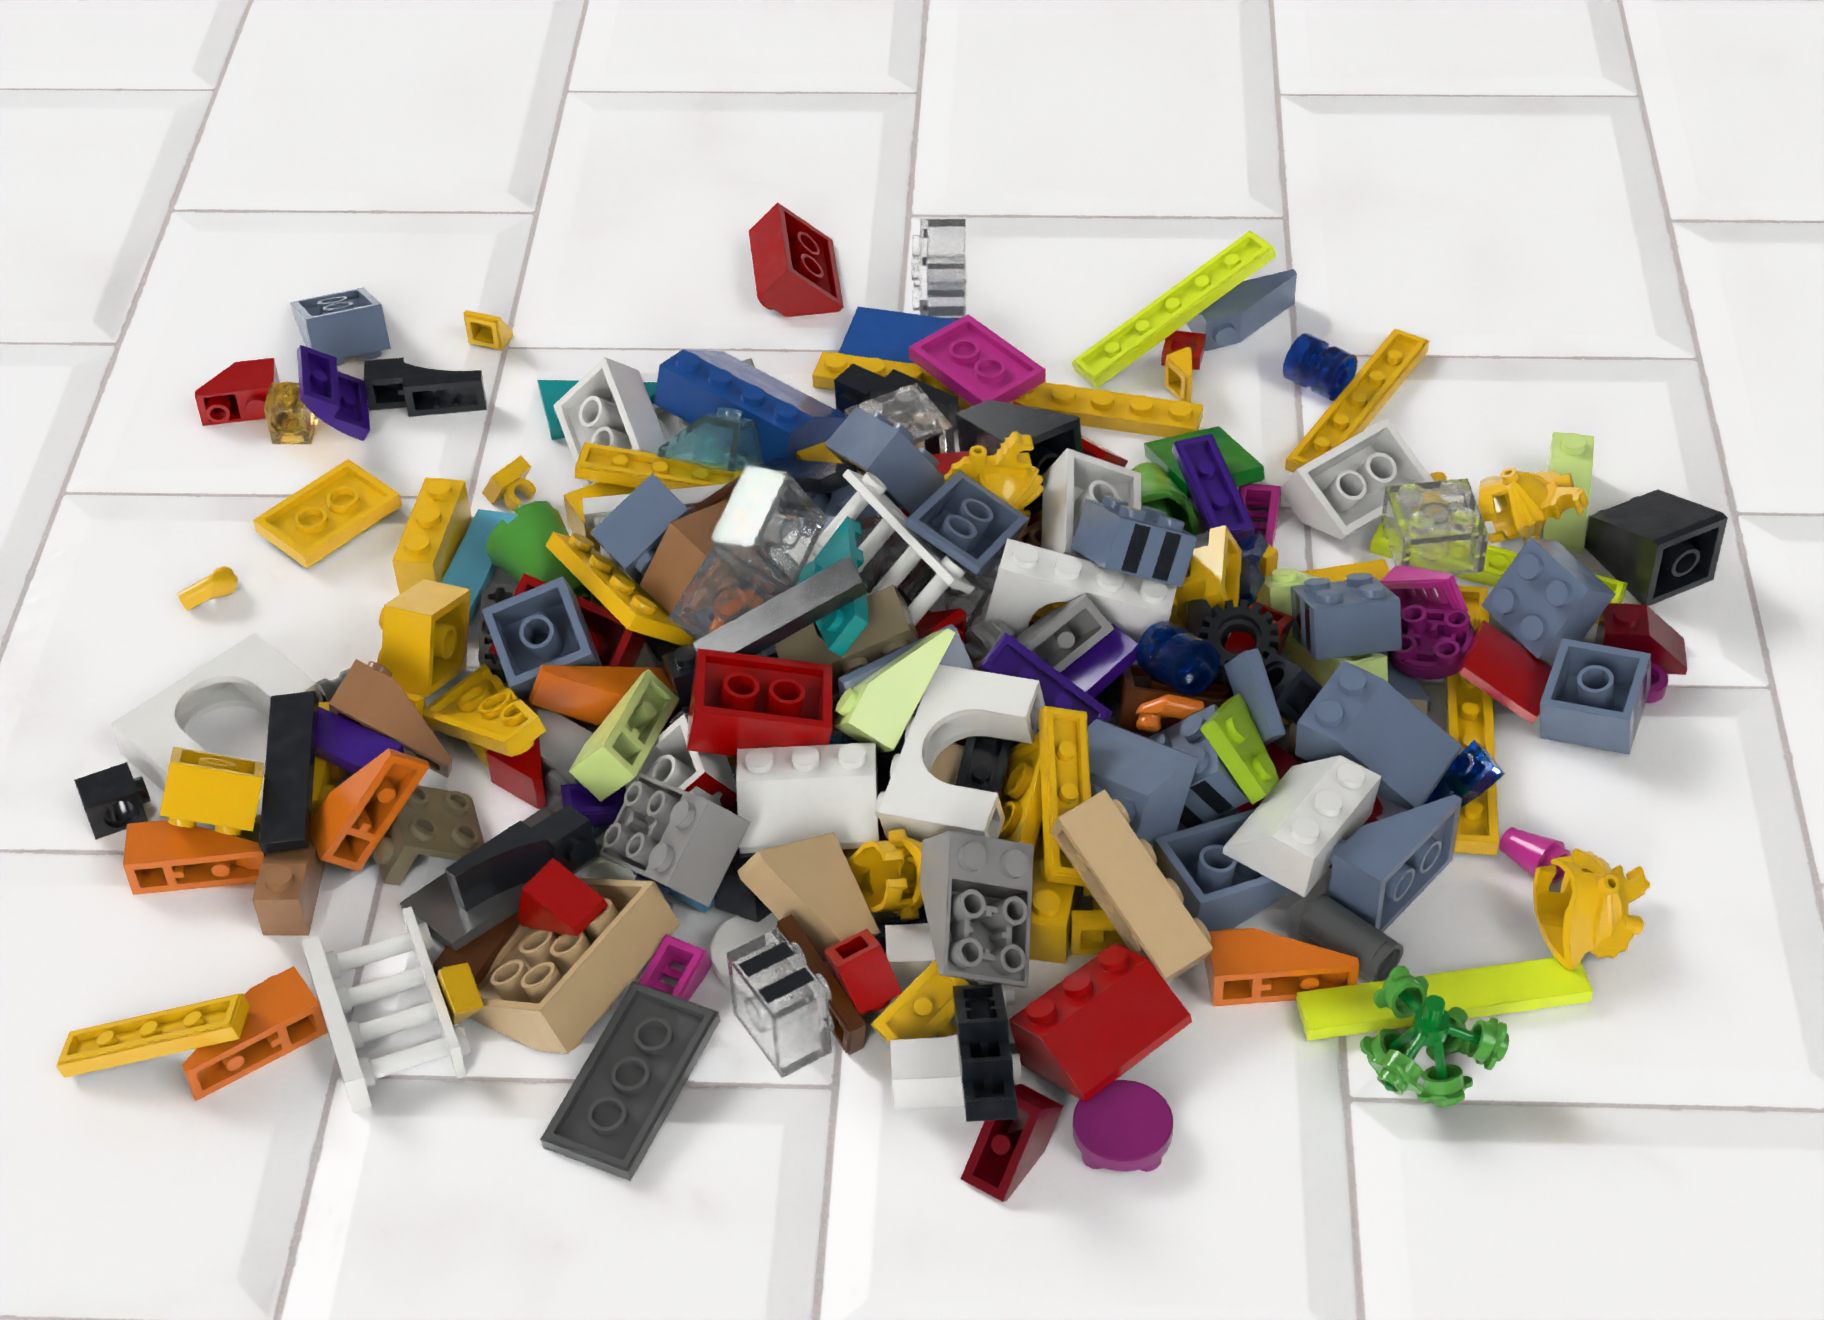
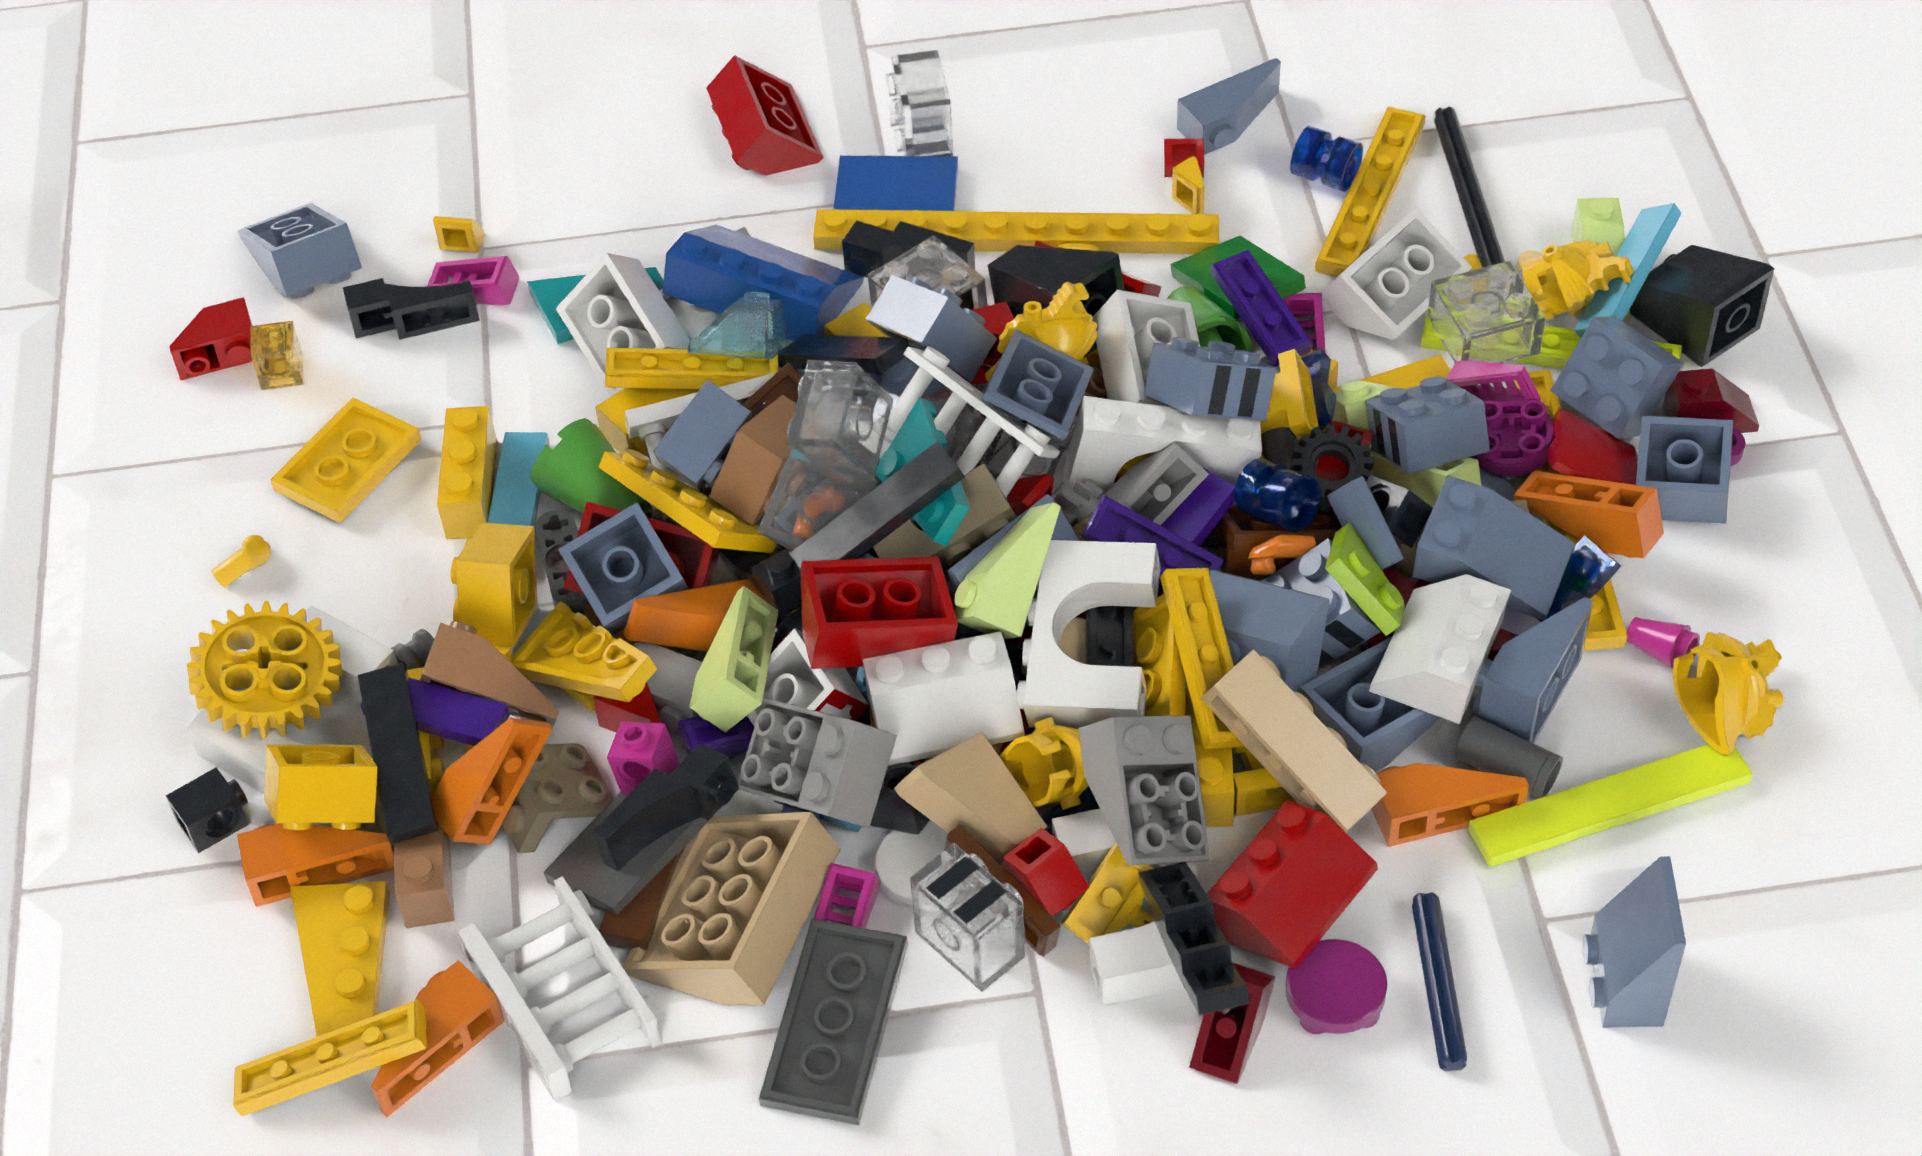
camera: 10 degrees left, 5 degrees up
dark purple slope [297,345,370,441] -> none
yellow slope [437,962,484,1025] -> none
yellow tile [482,456,536,511] -> none
red slope [517,858,608,937] -> none
dark pink plate [909,314,1046,406] -> none
neon yellow tile [1071,230,1276,389] -> none
bright green plant [1360,966,1509,1107] -> none
none -> yellow gear [187,601,343,739]
none -> yellow wing [290,881,390,1037]
none -> dark pink slope [427,256,519,305]
none -> dark pink brick [607,721,679,795]
none -> dark blue axle [1412,892,1468,1072]
none -> black axle [1434,106,1507,282]
none -> orange slope [1513,471,1664,559]
none -> medium azure tile [1574,203,1682,339]
none -> sand blue slope [1582,856,1686,1028]

